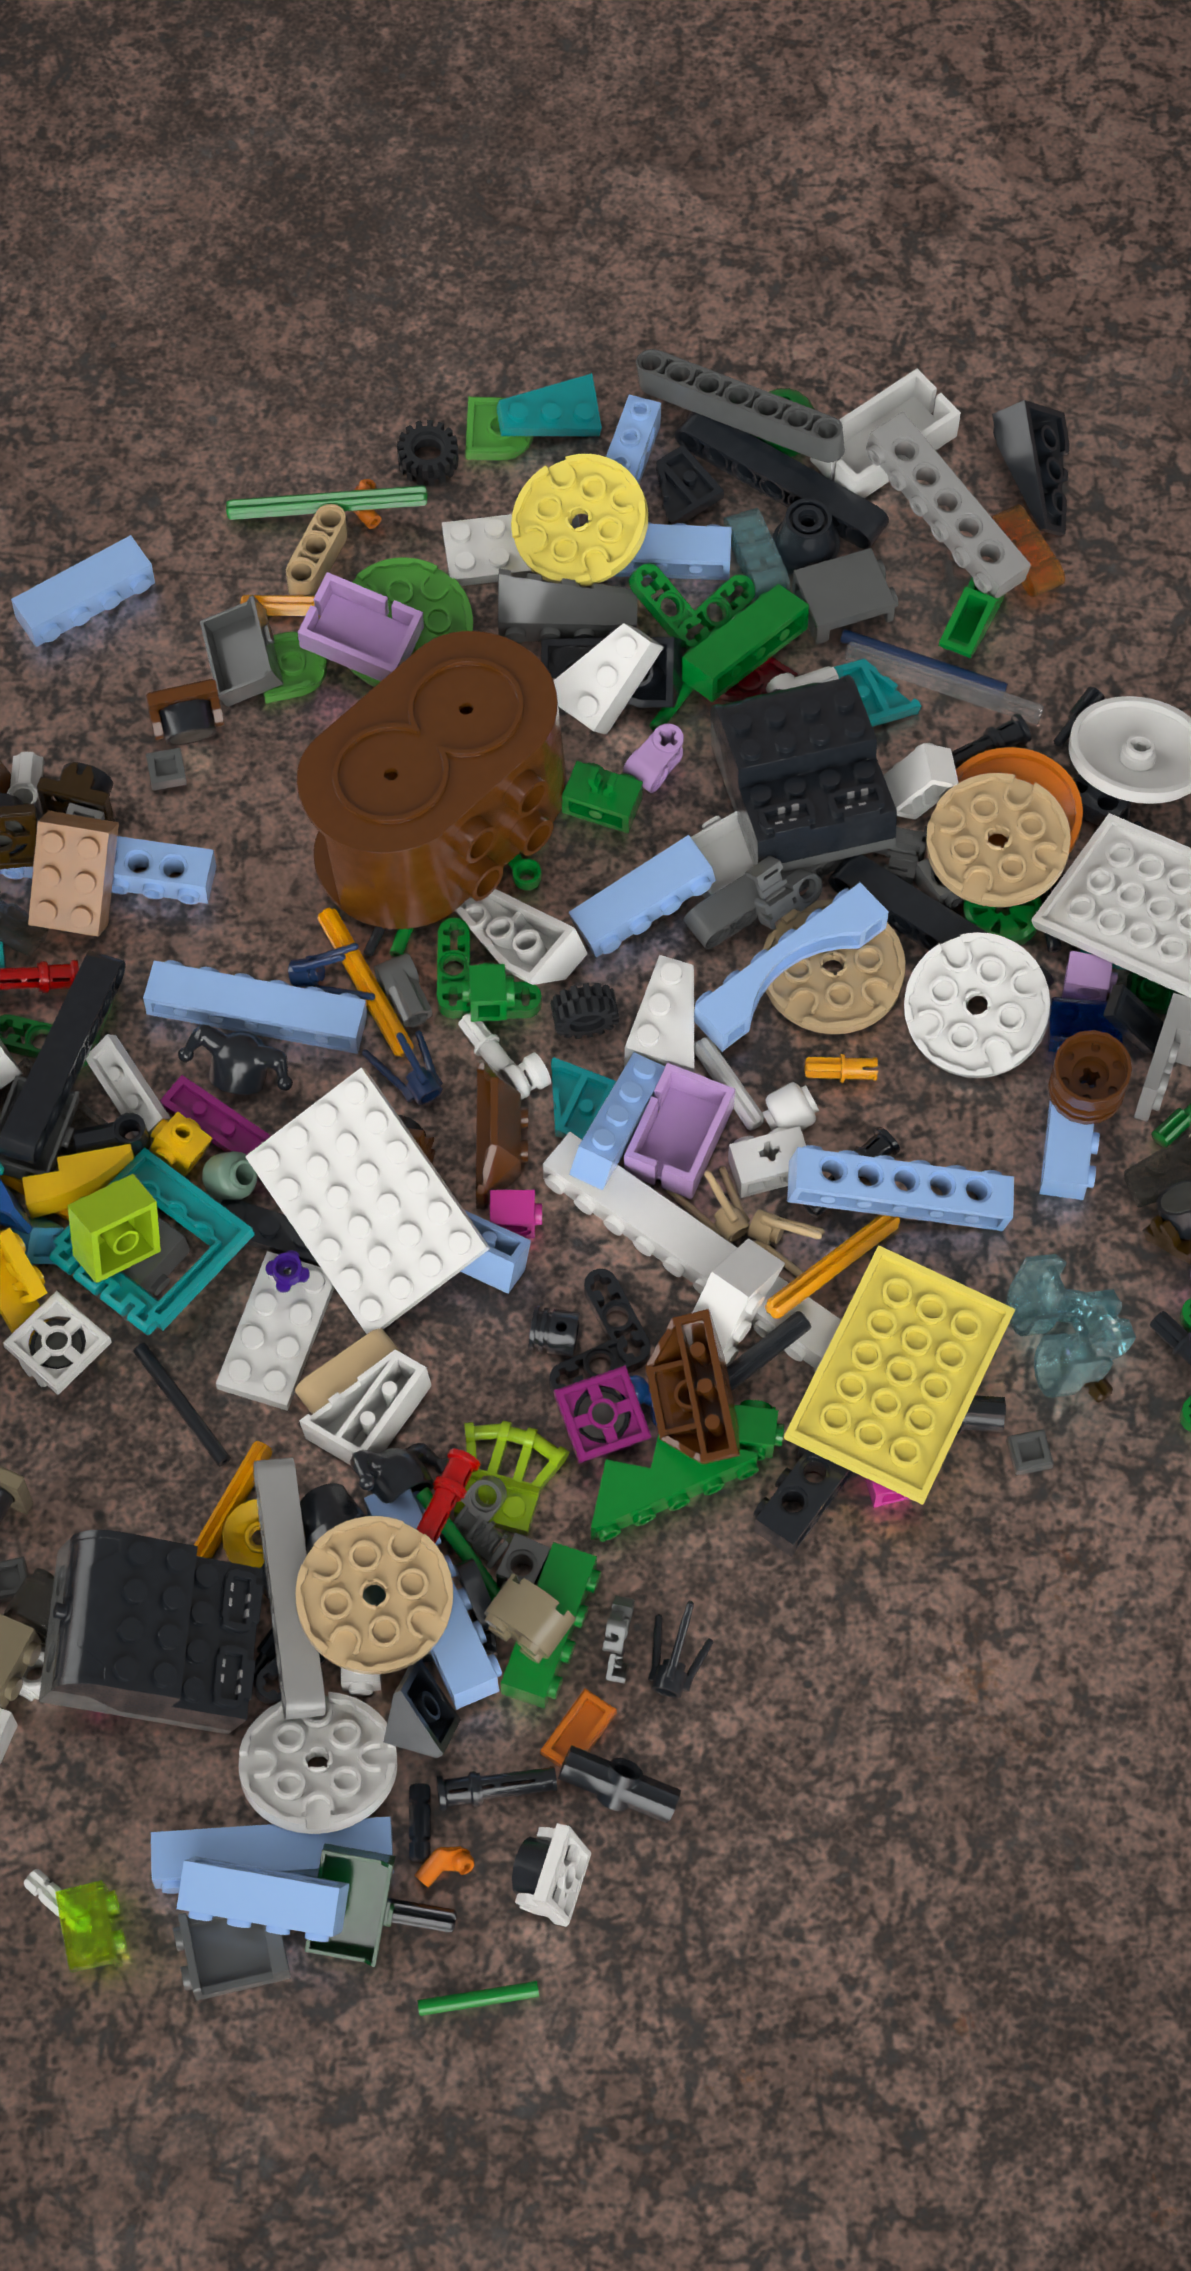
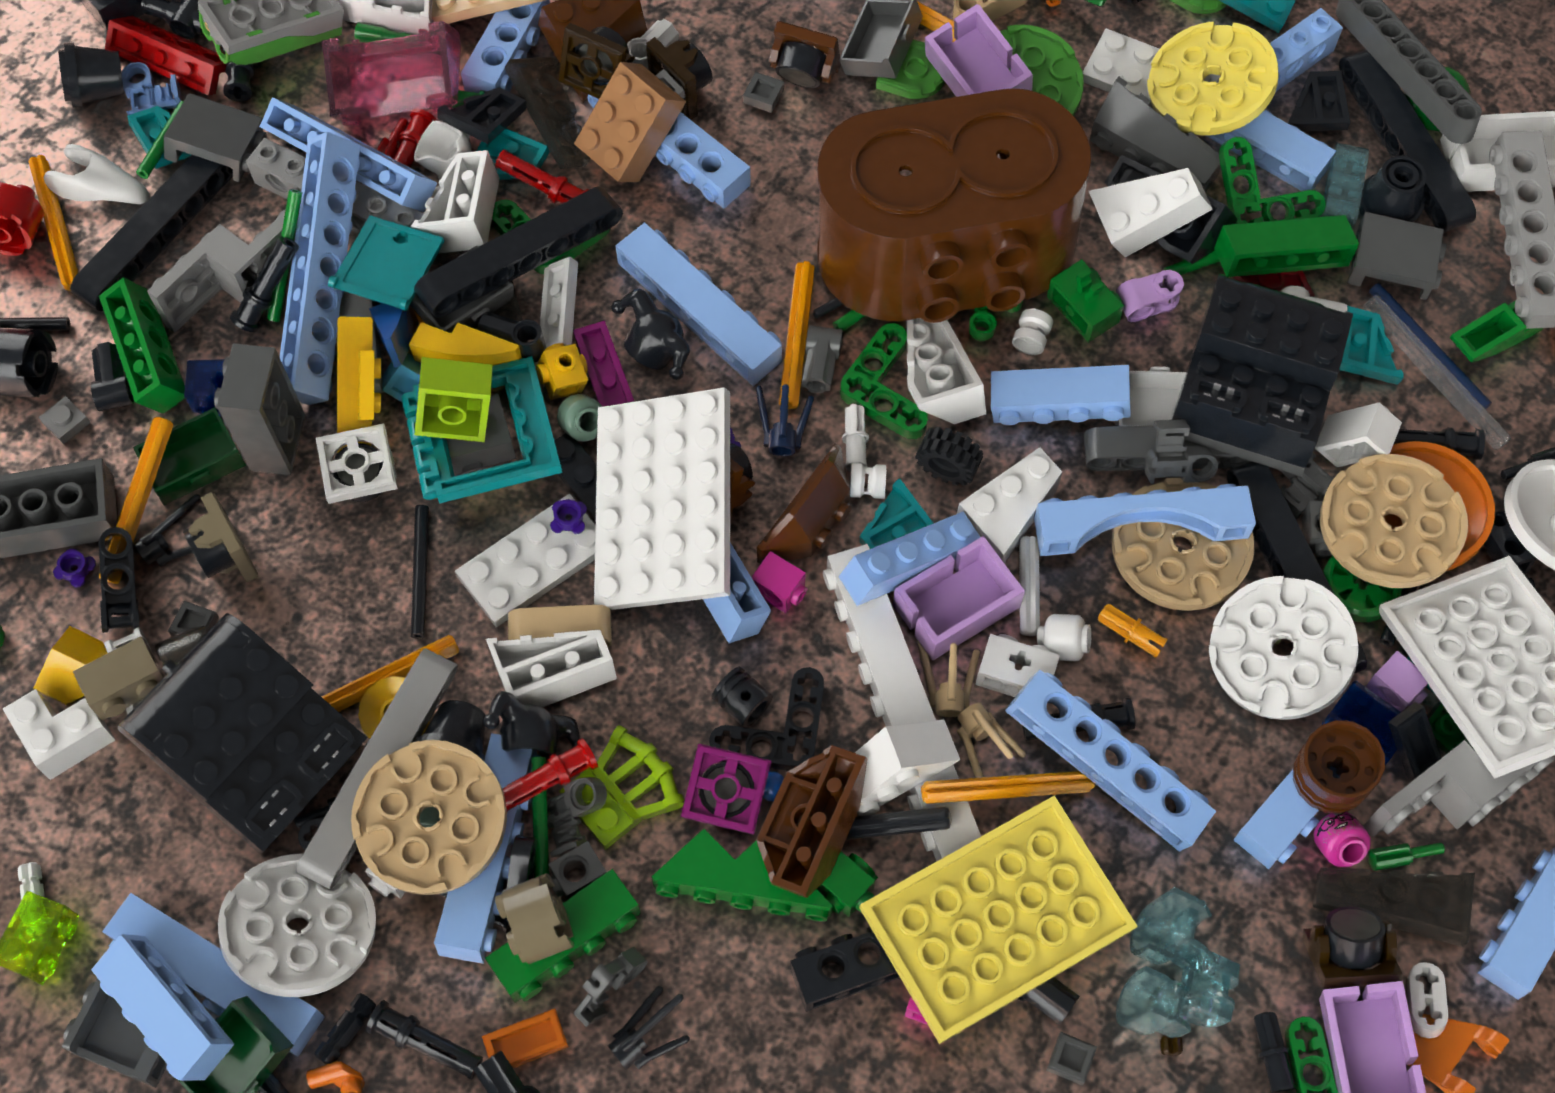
camera: 35 degrees right, 0 degrees up
dark blue plant [288,943,375,1000] -> none
black slope [383,1659,461,1758] -> none
green brick [462,963,515,1022] -> none
none -> white wheel [1012,308,1054,355]
none -> dark pink head [1314,812,1371,868]

